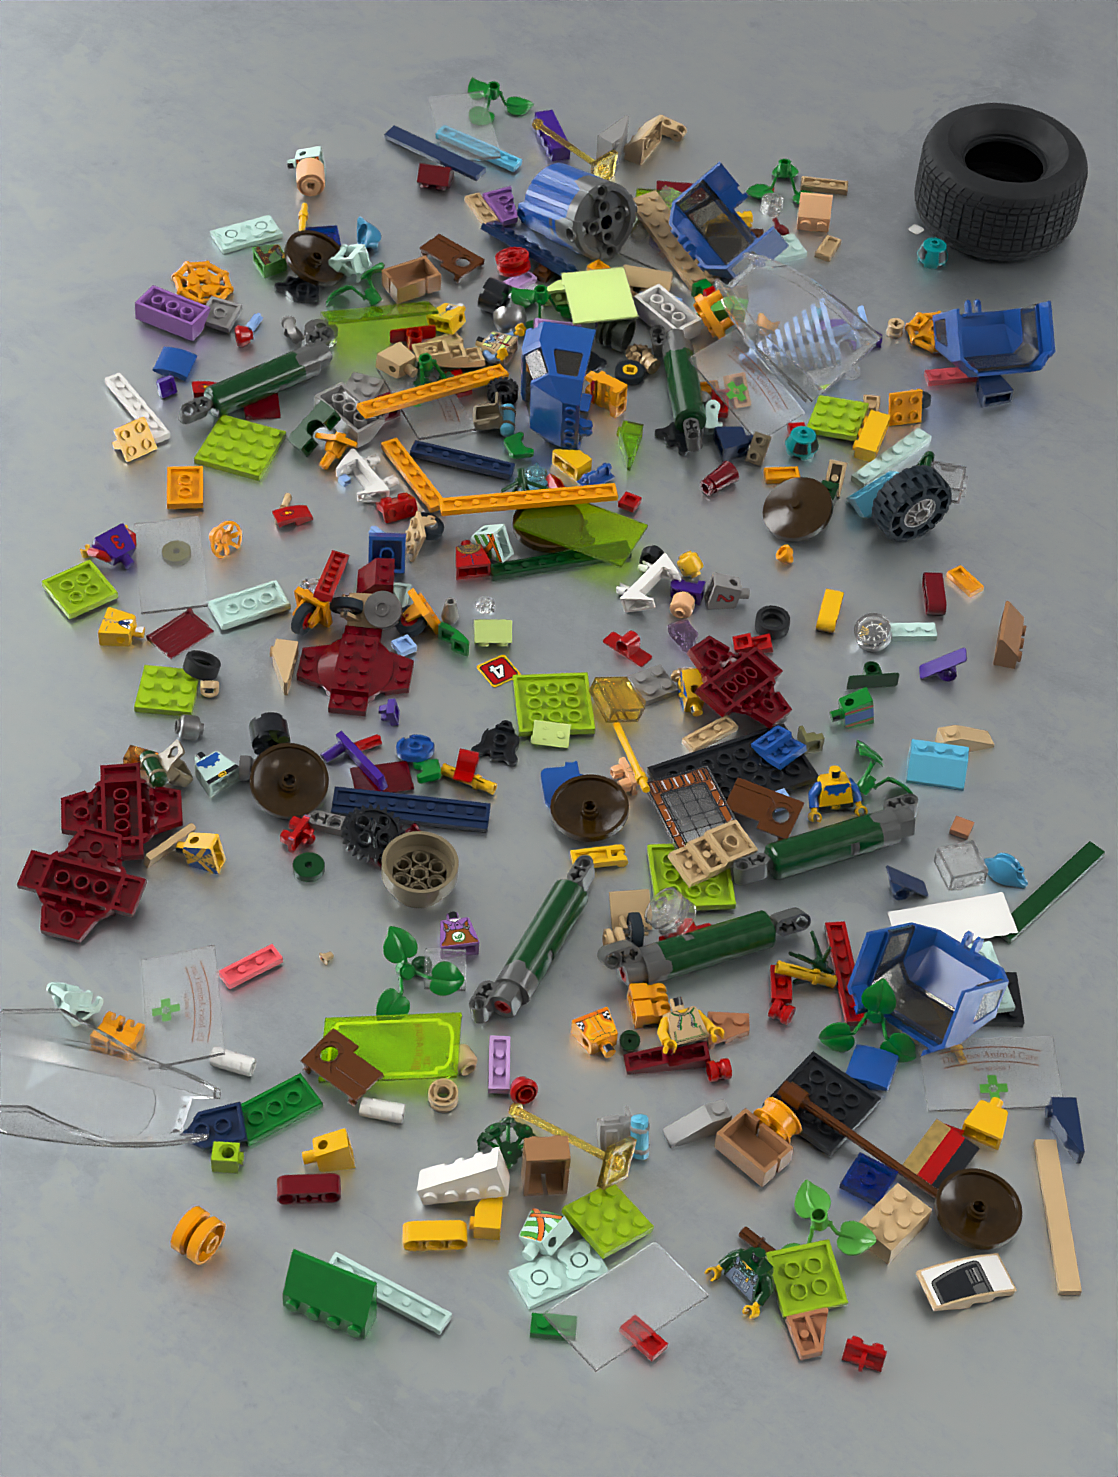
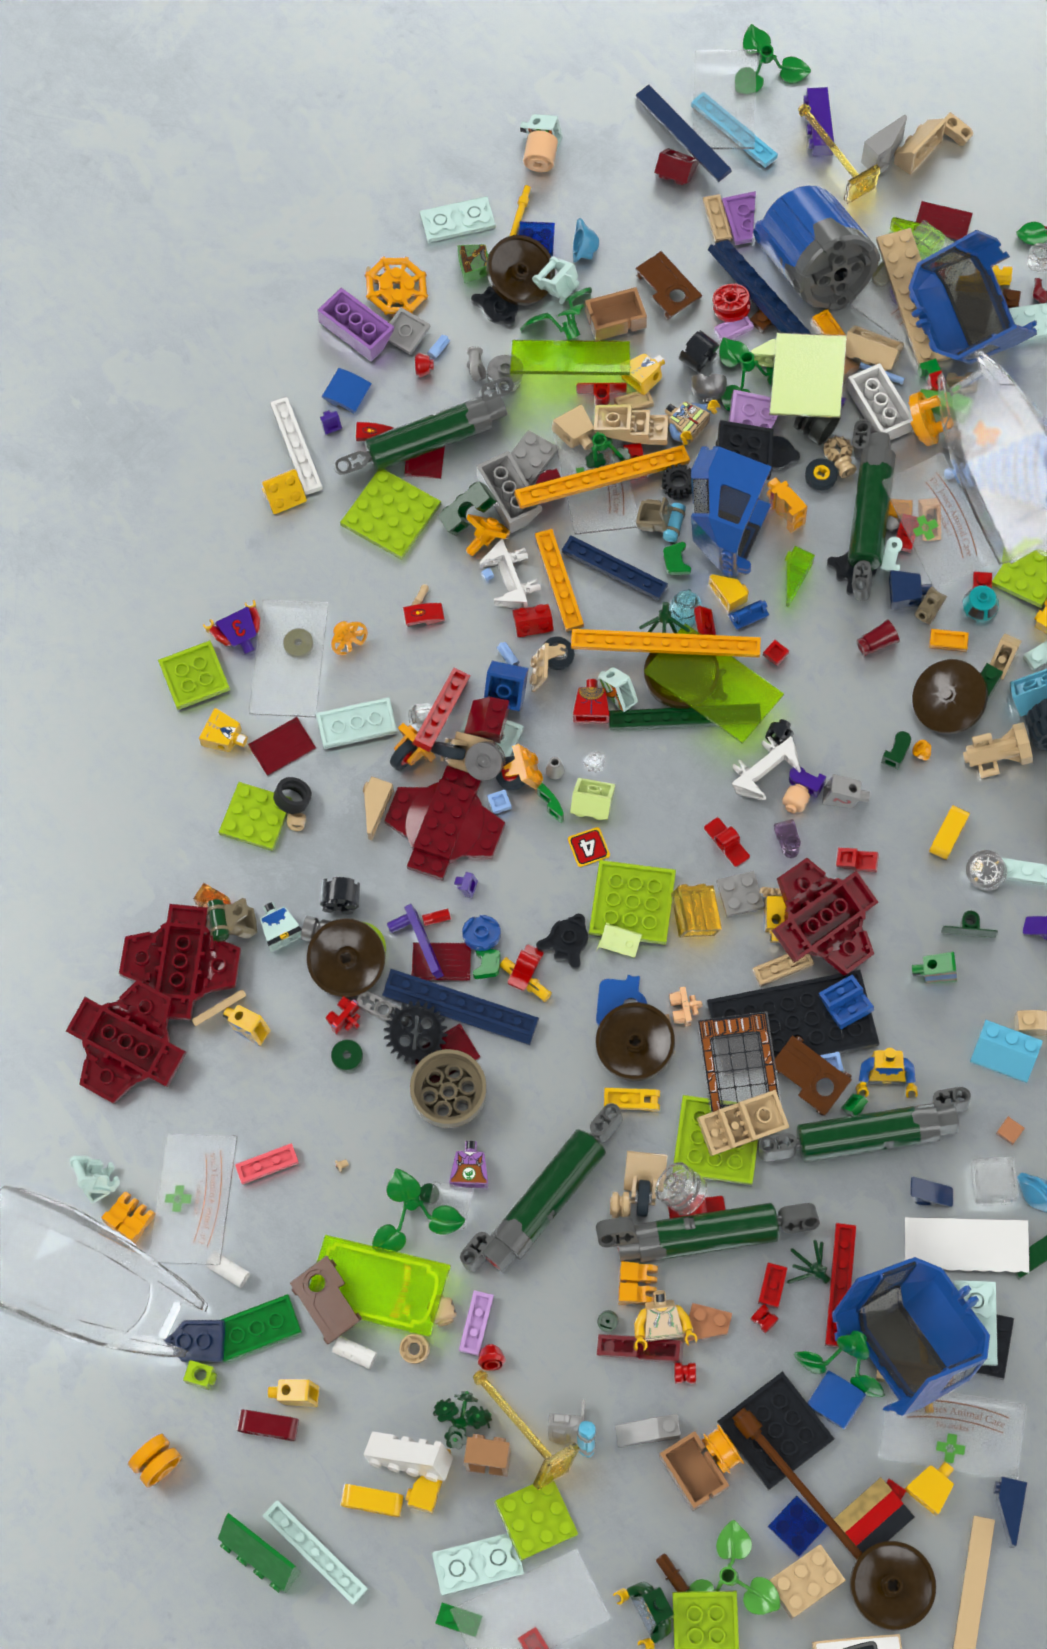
camera: 20 degrees right, 20 degrees up
light orange plate [167,466,203,509] -> none
flat silver head [174,714,204,741] -> none
light aqua torso [519,1208,573,1261] -> none
light orange torso [571,1007,618,1058] -> none
yellow bar [613,721,650,793] -> none
yellow head [677,550,704,579] -> none
black tyre [755,605,790,640] -> none
yellow pin [775,960,837,988] -> none
olive panel [797,725,825,754] -> none
green plant [856,740,913,796] -> none
none -> green plate [841,1094,868,1116]
none -> dark green leg [881,731,911,770]
none -> tan piece [963,722,1033,779]

